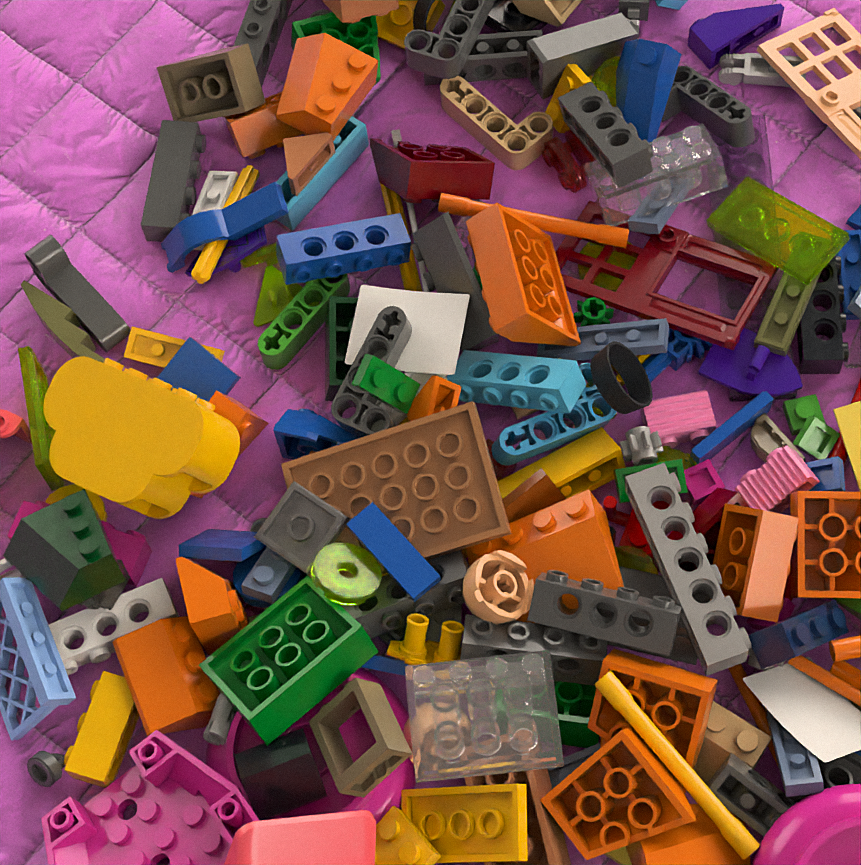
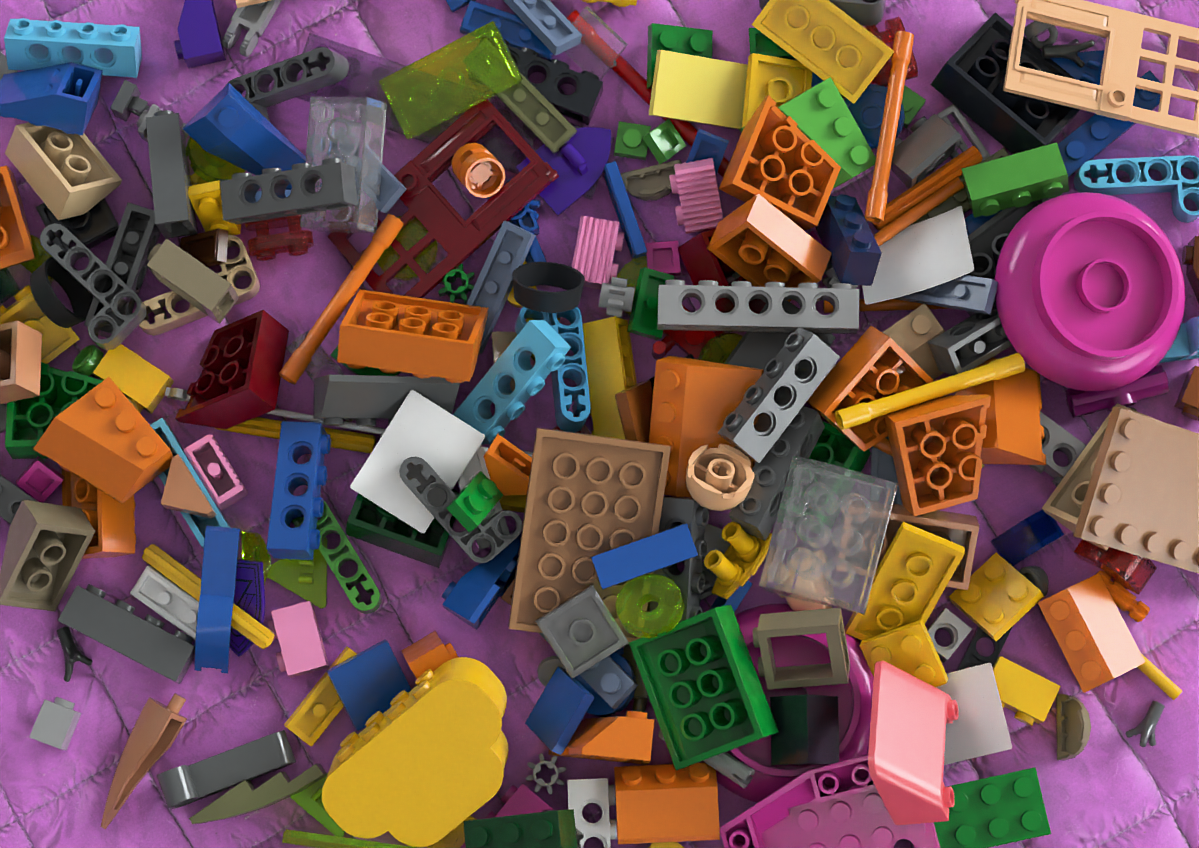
camera: 80 degrees left, 15 degrees up
none -> dark pink plate [16,456,64,503]
none -> light grey brick [29,697,81,751]
none -> pearl dark grey bar [57,626,92,682]
none -> bright green tile [72,345,104,376]
none -> yellow brick [93,344,174,414]
none -> nougat piece [100,693,187,829]
none -> dark tan window [147,238,239,324]
none -> reddish brown tile [180,229,228,267]
none -> bright pink brick [183,434,248,511]
none -> bright pink brick [268,601,329,678]
none -> orange wheel [451,143,506,198]
none -> light grey gear [525,753,566,795]

